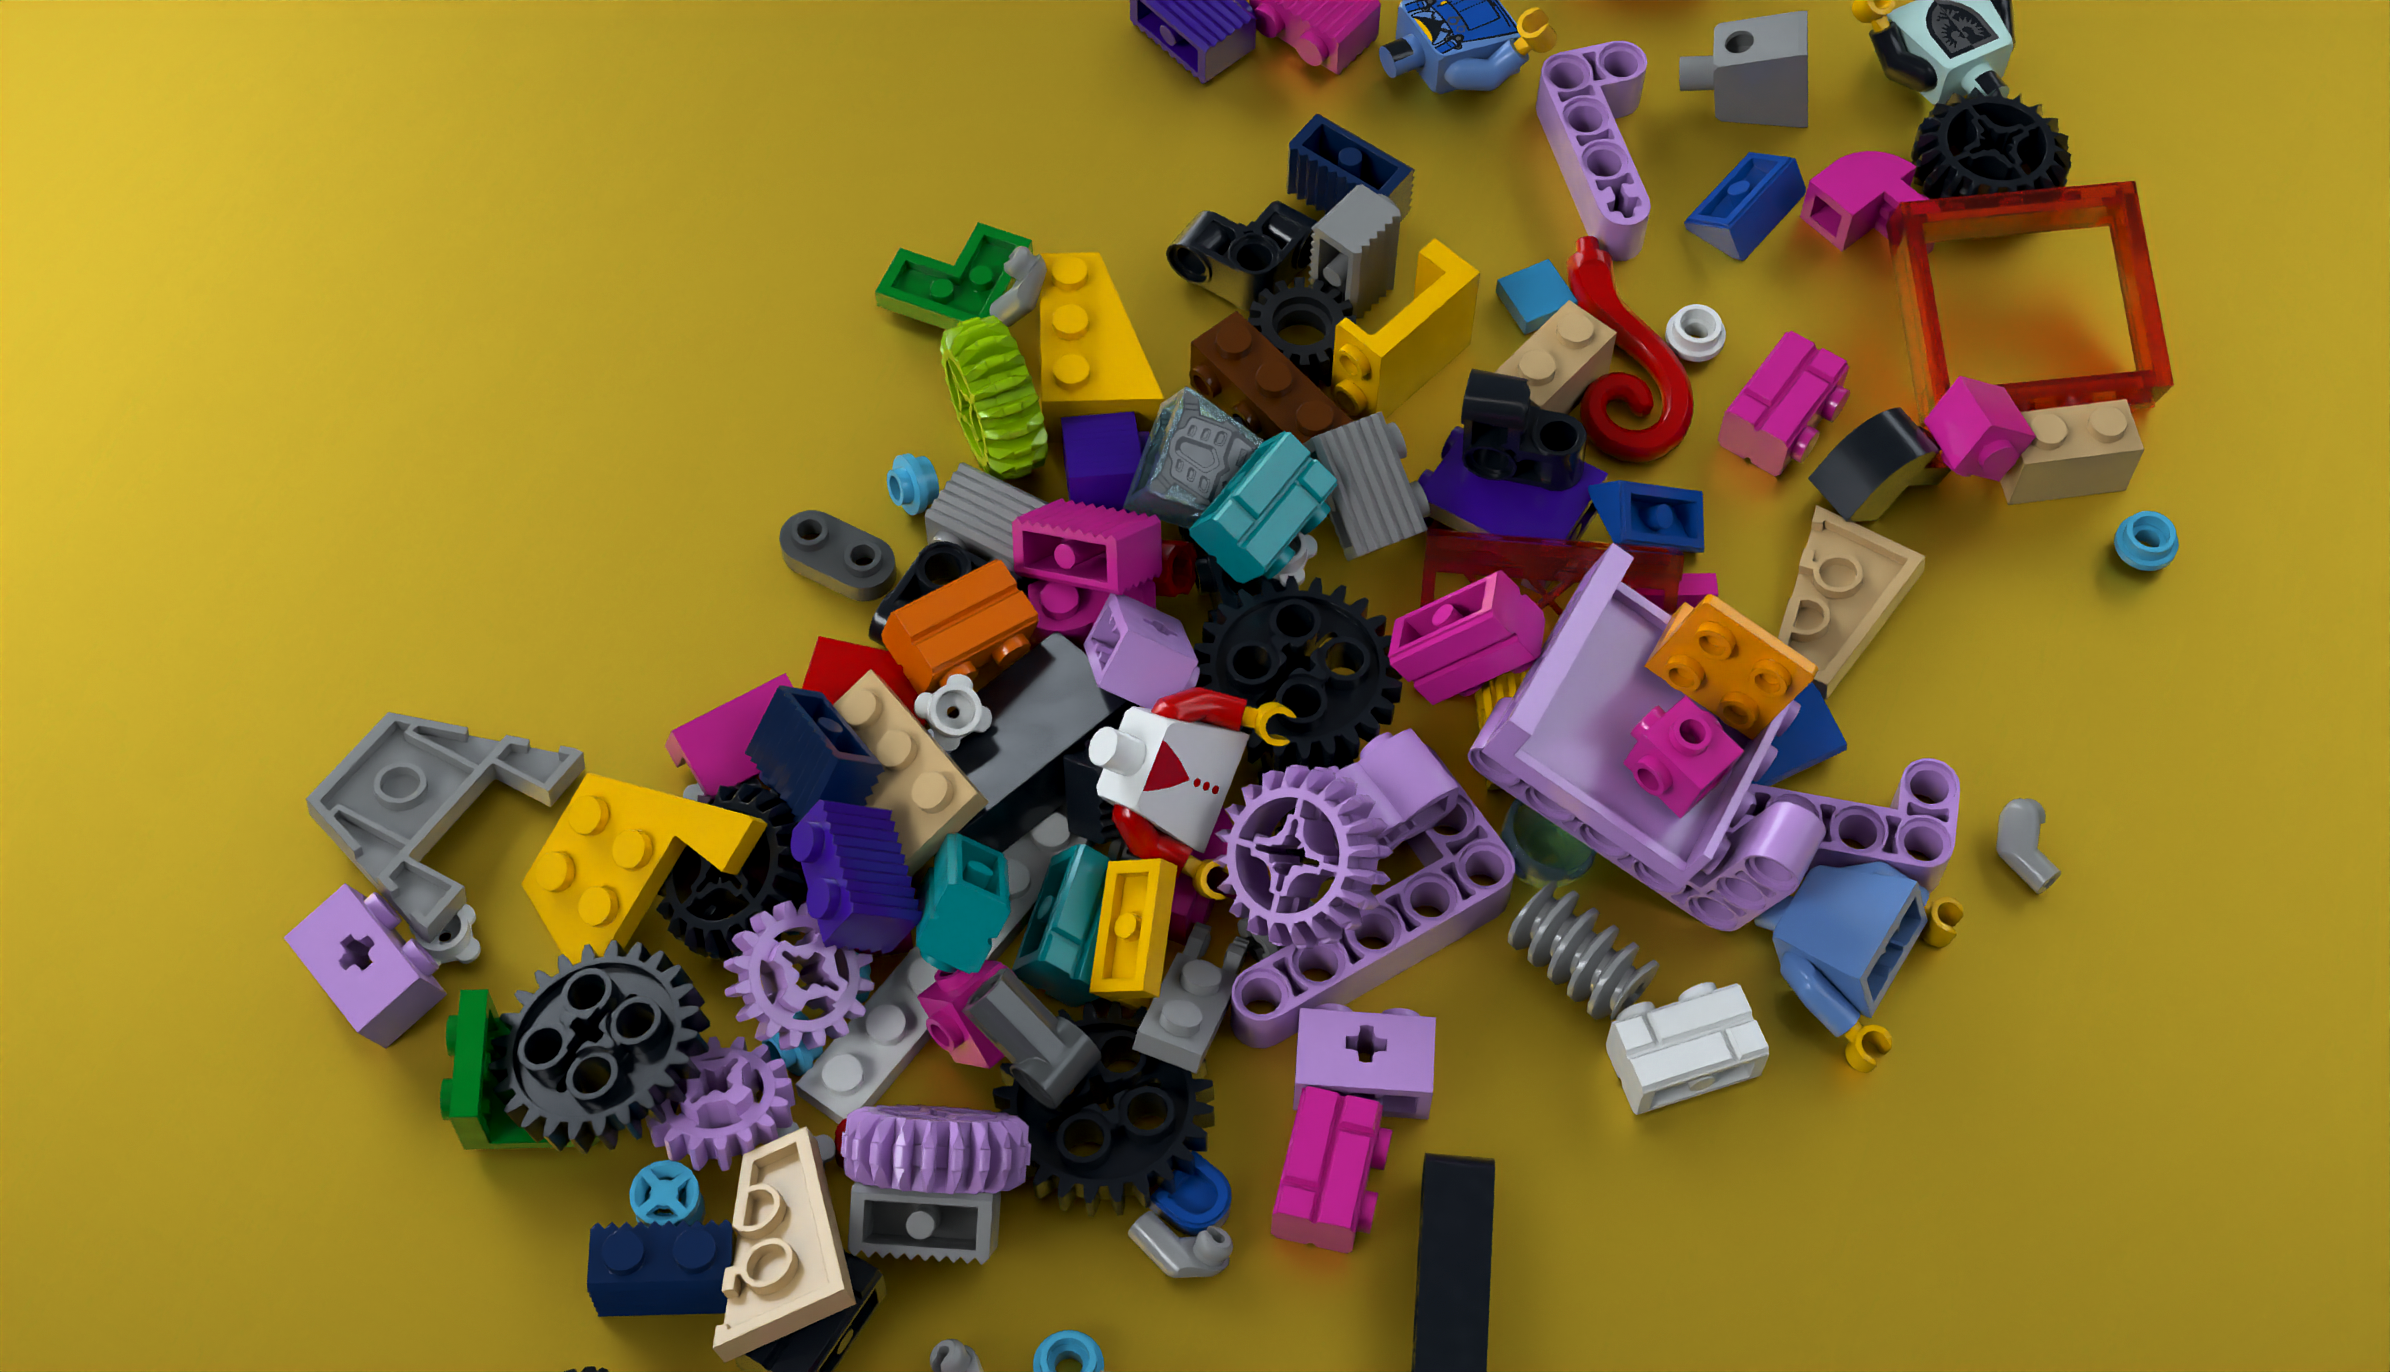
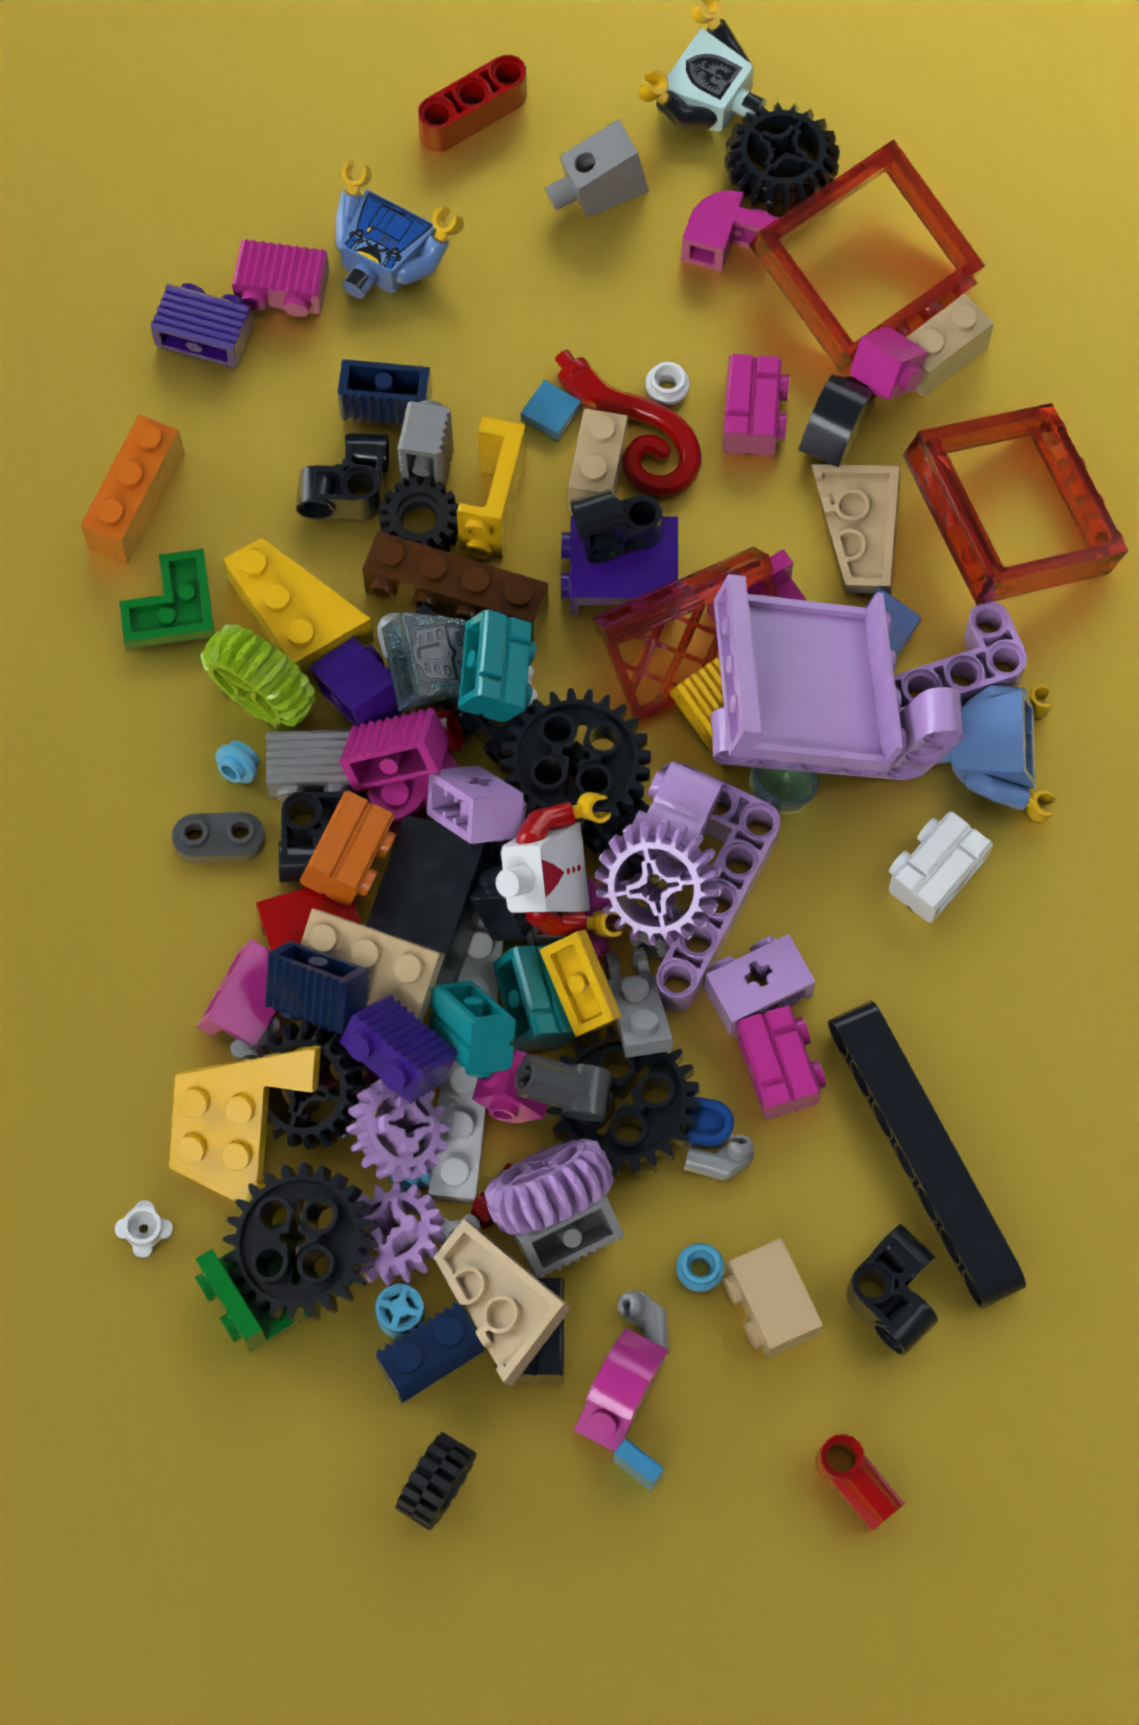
camera: 30 degrees left, 10 degrees up
lavender brick [283,883,447,1048] -> none
light grey wing [306,712,585,943] -> none
white plate [914,674,992,751] -> none
light grey arm [990,246,1047,327] -> none
light grey brick [1303,411,1430,561] -> none
dark pink brick [1388,570,1546,705] -> none
light grey piece [1508,880,1660,1020] -> none
lavender beam [1536,41,1651,261] -> none
blue slope [1588,480,1704,553] -> none
dark pink brick [1623,695,1744,819] -> none
light orange bracket [1644,594,1818,740] -> none
blue slope [1684,152,1806,261] -> none
light grey arm [1996,798,2061,894] -> none
medium azure plate [2114,511,2179,571] -> none
none -> orange brick [81,414,185,564]
none -> clear red window [902,403,1128,606]

